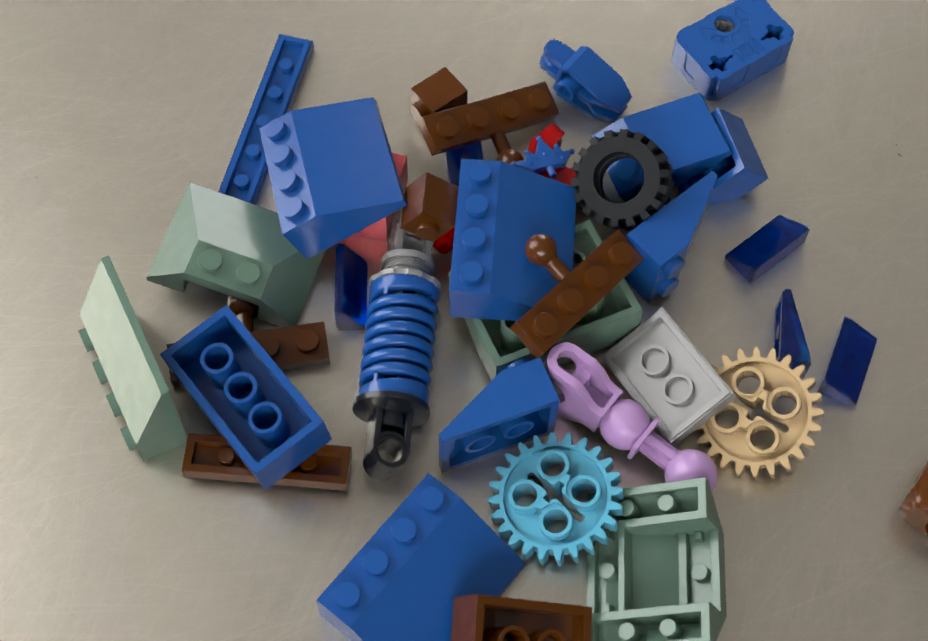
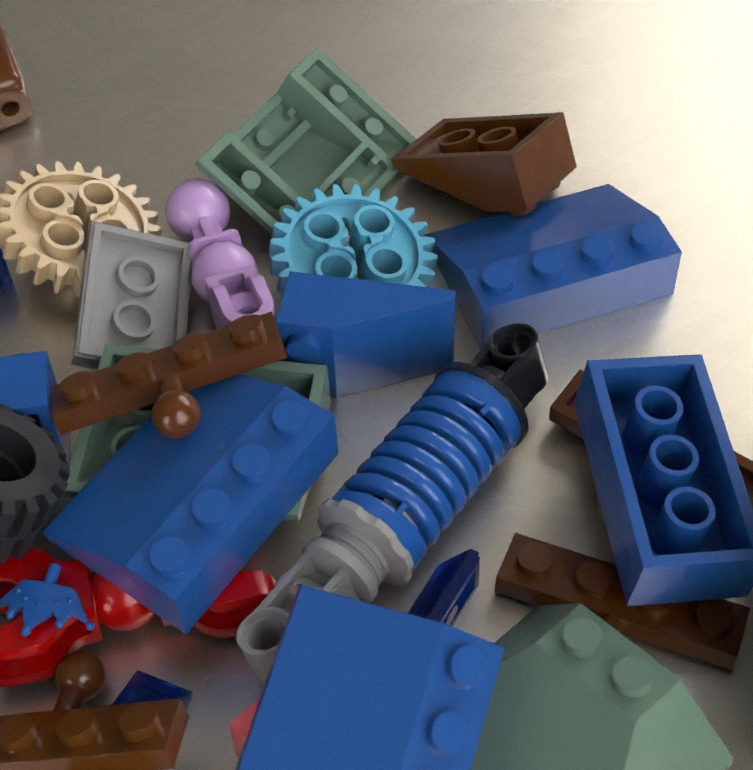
camera: 145 degrees left, 10 degrees down
reddish brown brick [400,172,459,242] -> none

